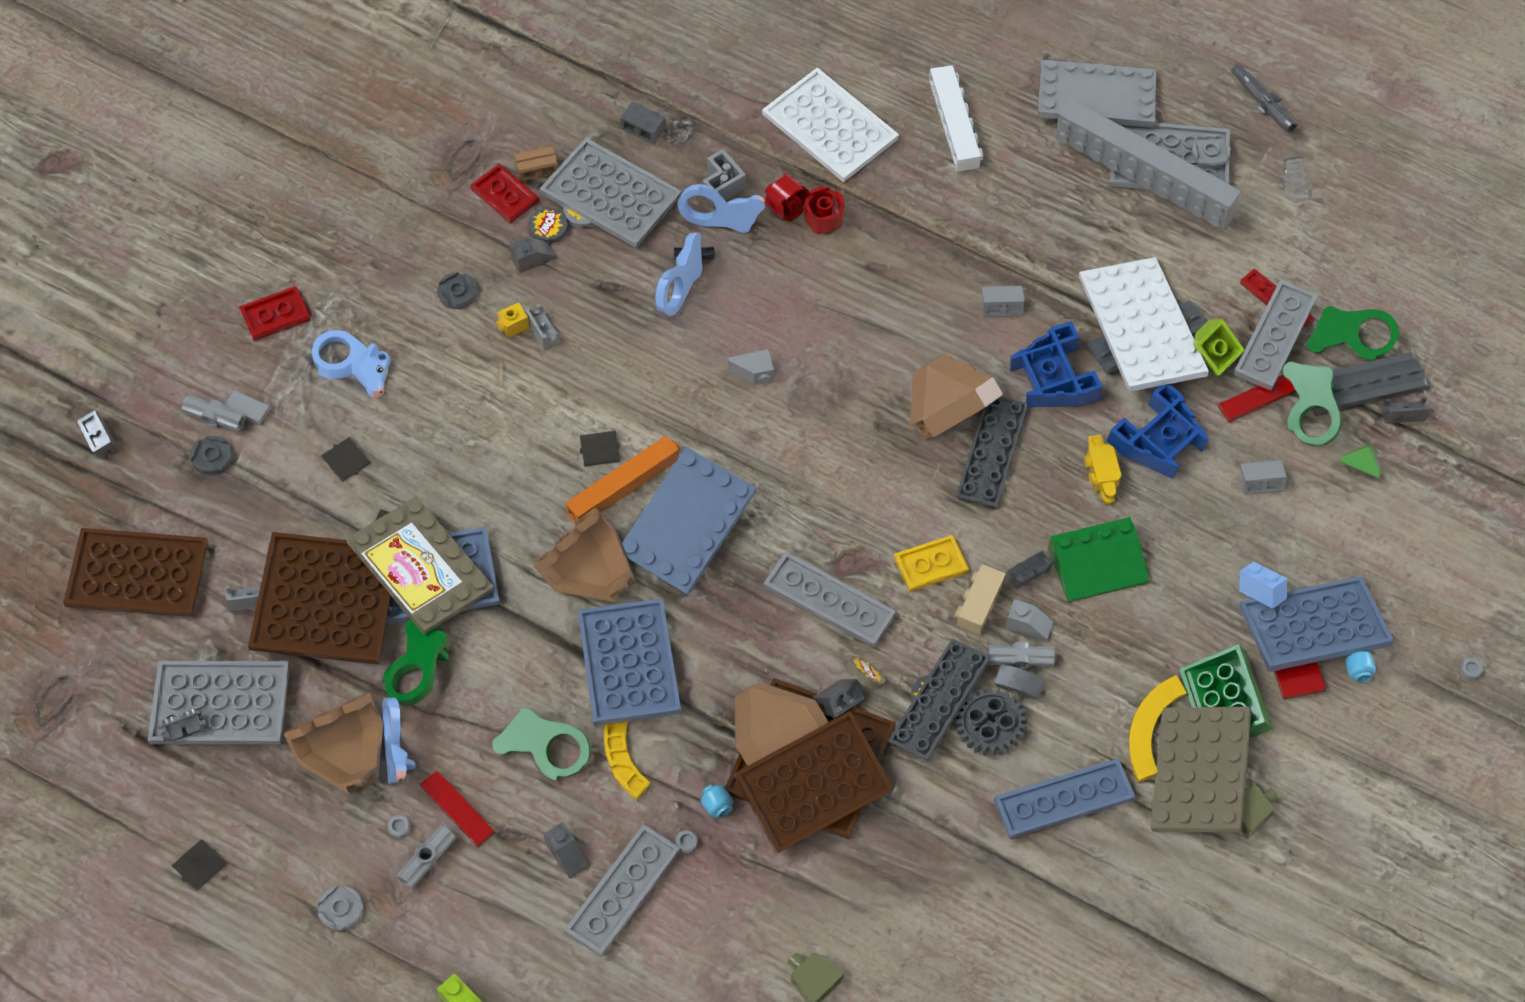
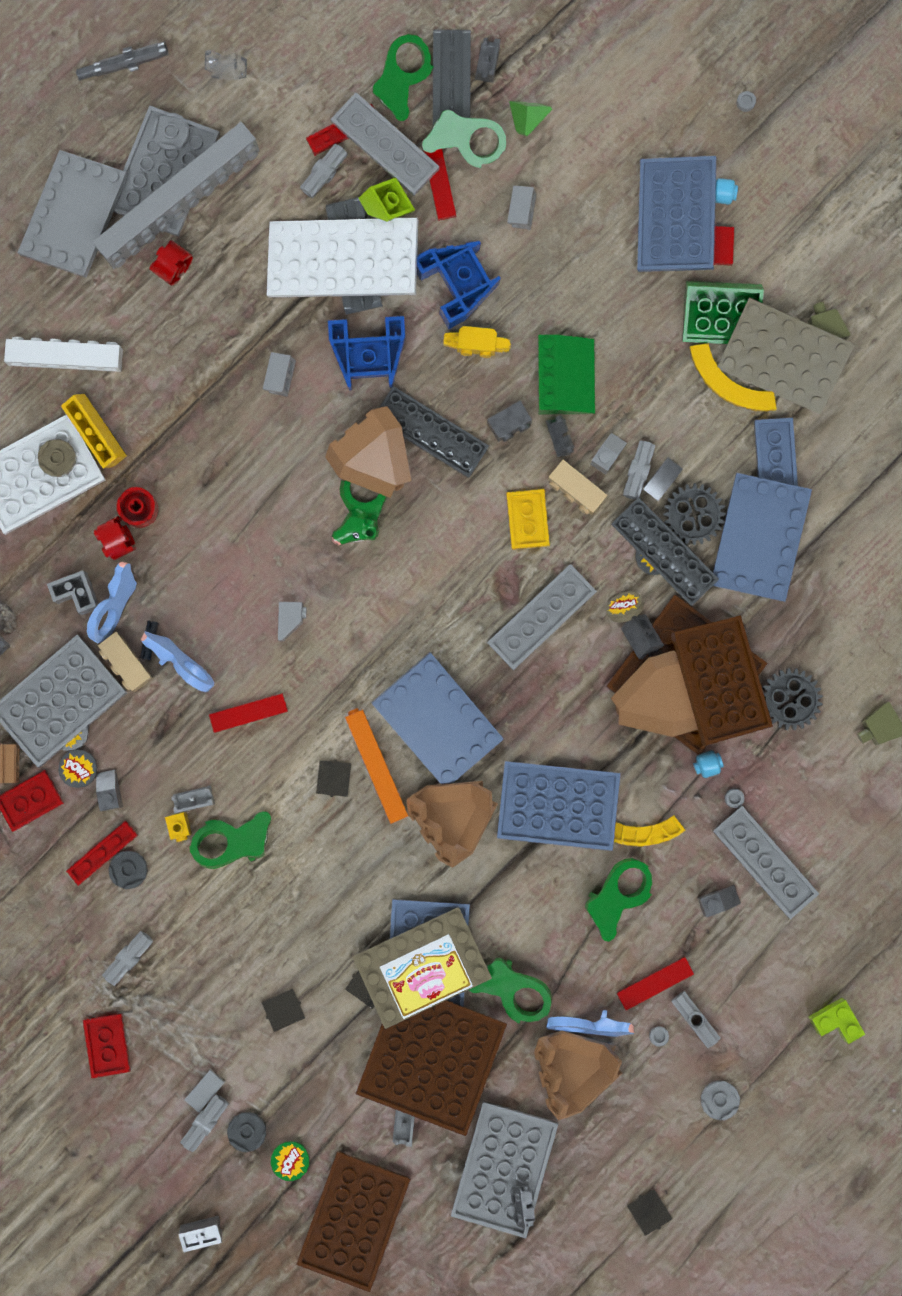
camera: 70 degrees left, 25 degrees up
light blue animal [312,330,391,398] -> none
light blue brick [1239,561,1287,609] -> none
none -> dark tan tile [37,439,76,477]
none -> yellow brick [61,394,127,469]
none -> red tile [66,821,138,886]
none -> tan brick [98,632,153,692]
none -> light grey piece [102,931,154,986]
none -> red brick [149,240,193,286]
none -> green animal [189,812,271,869]
none -> red tile [209,693,288,733]
none -> tile [271,1141,310,1181]
none -> light grey piece [300,144,348,198]
none -> green animal [332,480,387,546]
none -> flat silver brick [487,400,532,442]
none -> sand blue plate [713,473,812,602]
none -> dark grey gear [762,668,823,731]

